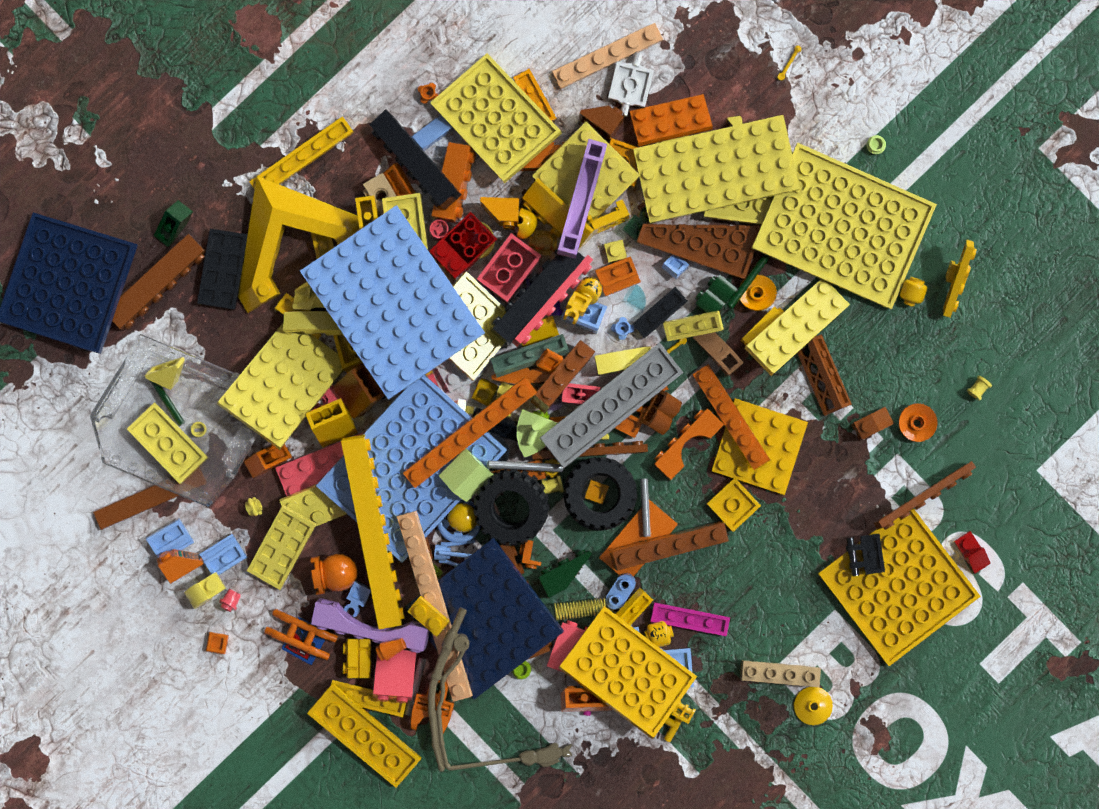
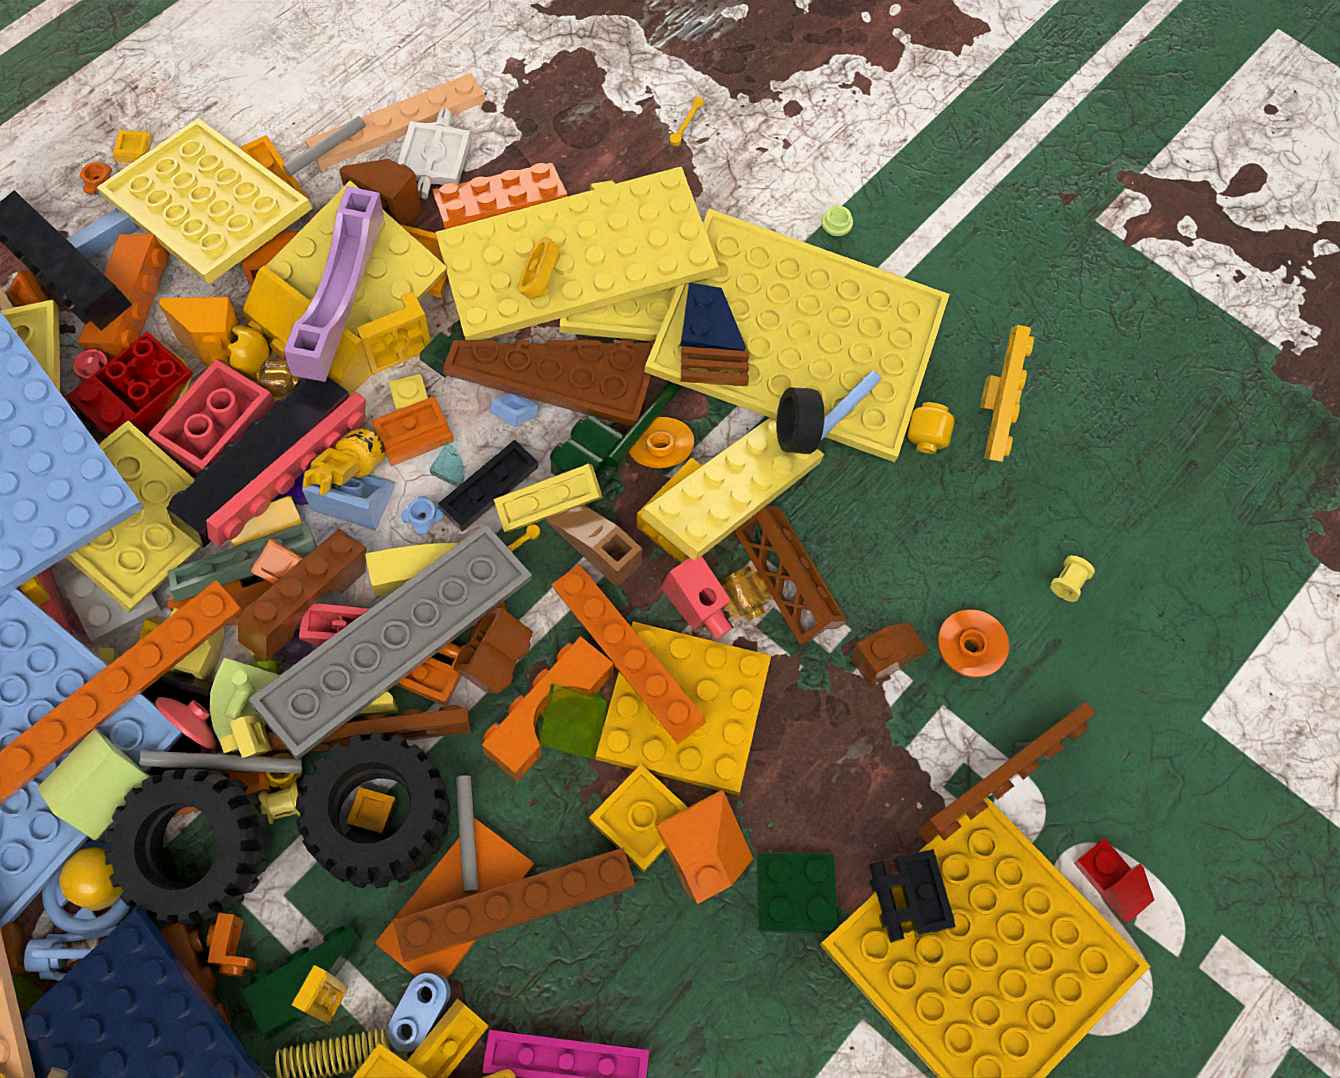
camera: 10 degrees left, 20 degrees down
none -> yellow tile [112,130,153,163]
none -> coral dish [155,697,219,750]
none -> light yellow tile [219,714,272,758]
none -> light grey bar [283,116,366,177]
none -> yellow tile [292,965,348,1024]
none -> yellow plate [517,237,560,300]
none -> clear neon green piece [539,684,607,760]
none -> orange slope [655,790,754,904]
none -> coral torso [660,556,734,640]
none -> dark blue wing [680,283,745,351]
none -> dark orange tile [681,347,749,386]
none -> clear yellow head [722,567,771,622]
none -> dark green plate [757,853,838,933]
none -> black tyre [776,387,825,454]
none -> light blue bar [821,371,881,440]

